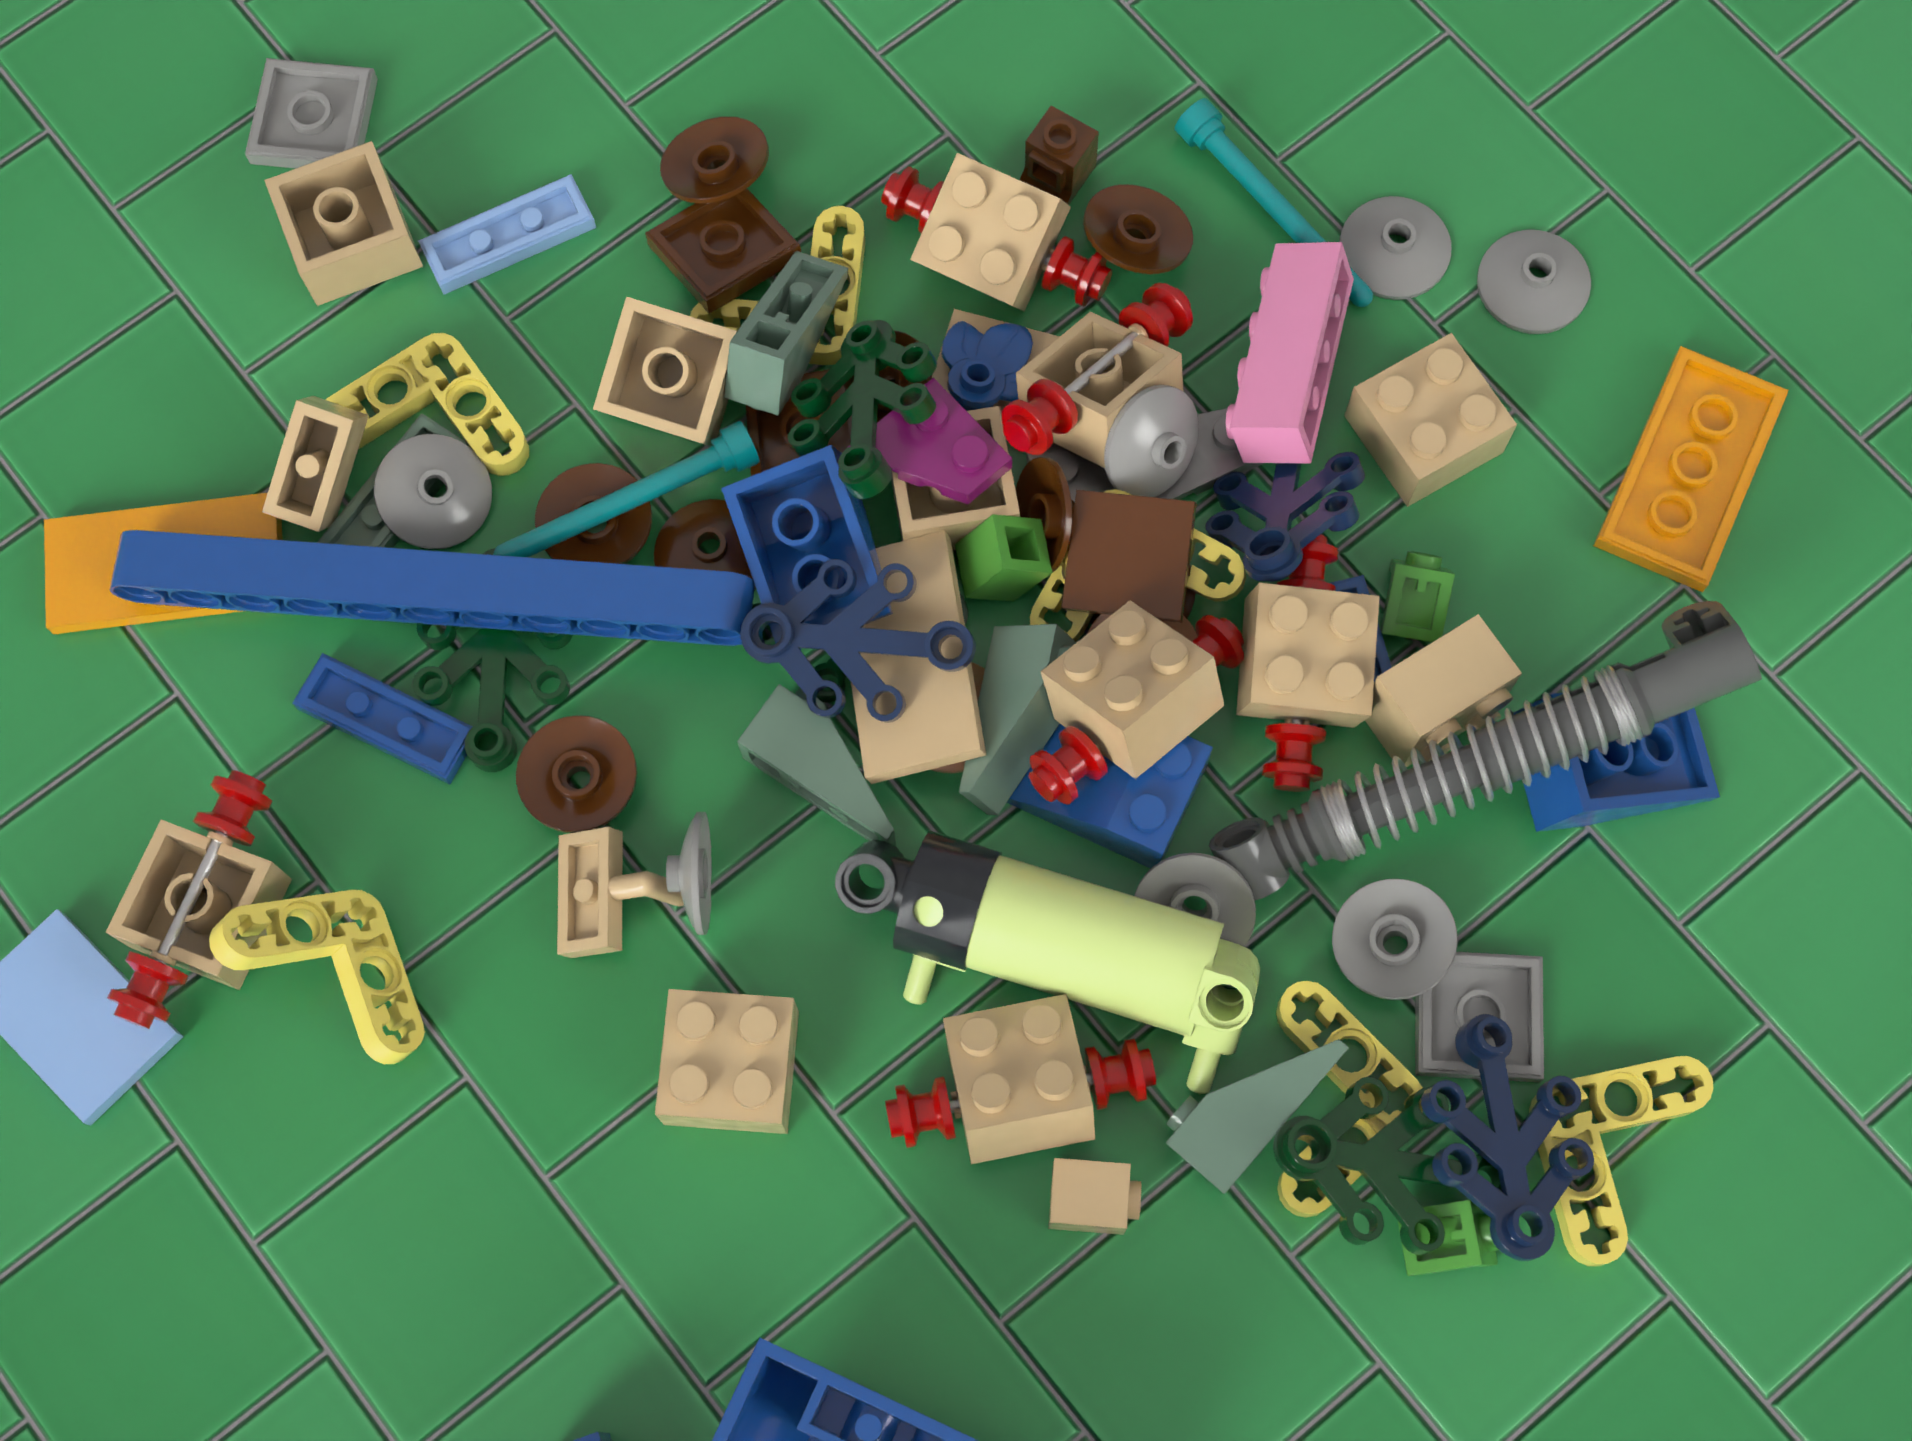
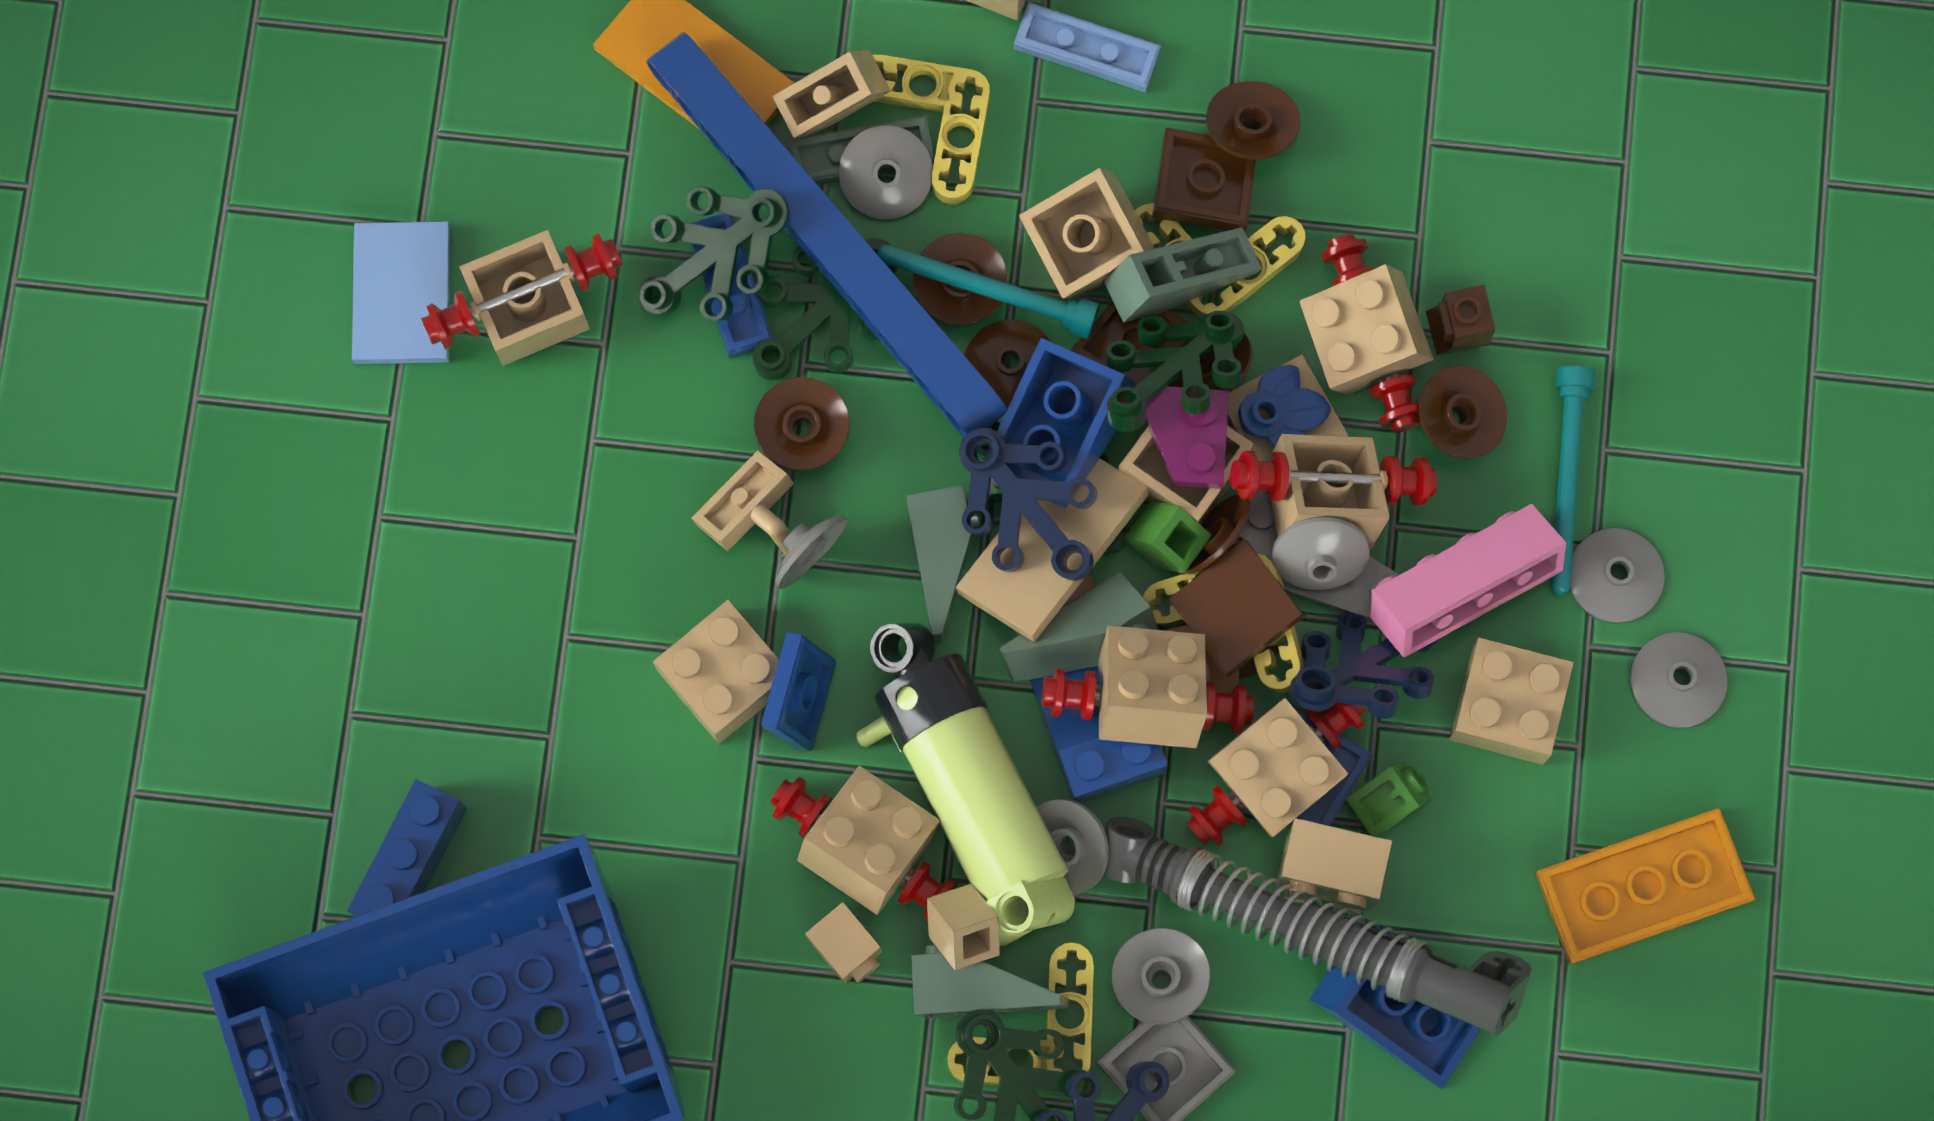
camera: 45 degrees right, 5 degrees up
light yellow beam [209,890,425,1064] -> none
none -> dark green plant [639,186,790,321]
none -> blue tile [761,632,836,752]
none -> tan brick [927,884,1000,970]

